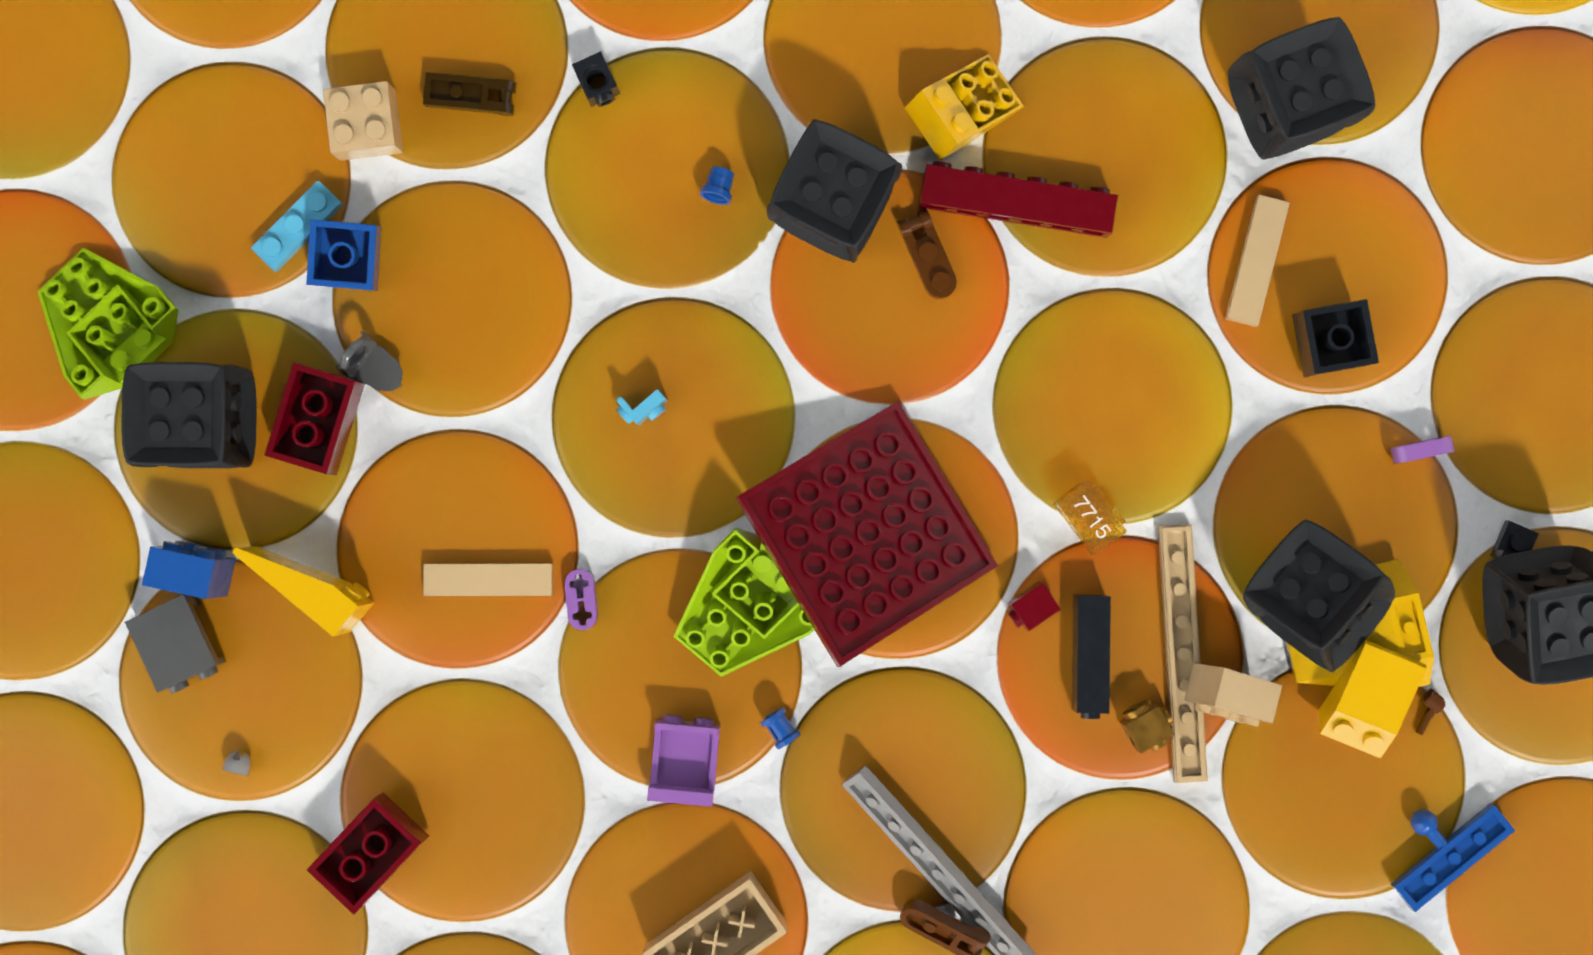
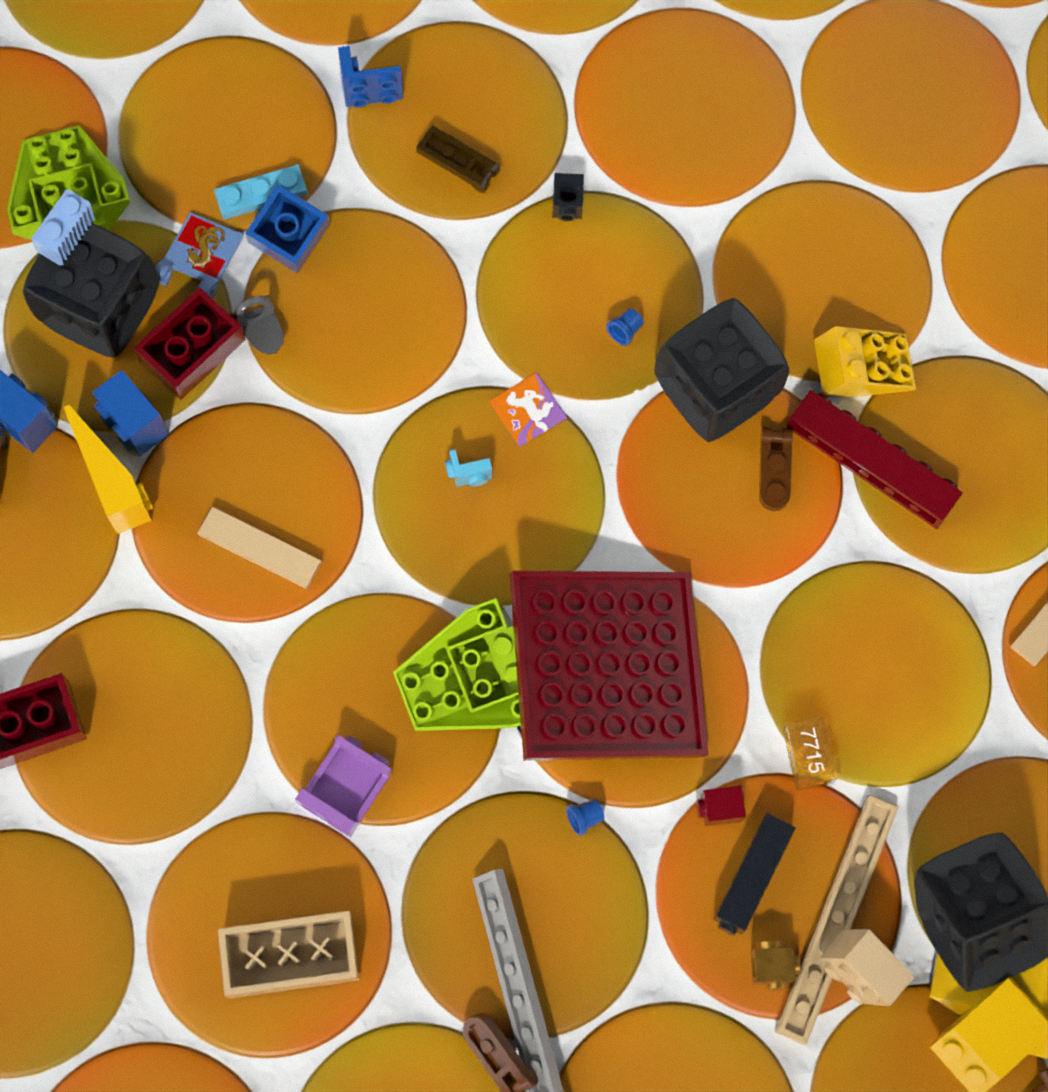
camera: 15 degrees right, 15 degrees down
tan brick [323,81,403,161] -> none
medium lavender beam [565,569,598,630] -> none
blue bush [759,707,801,750] -> none
none -> light blue brick [31,189,95,265]
none -> blue brick [92,370,168,457]
none -> flag [155,213,244,299]
none -> blue bracket [338,46,403,108]
none -> sticker [489,373,567,447]
none -> blue piece [566,799,605,836]

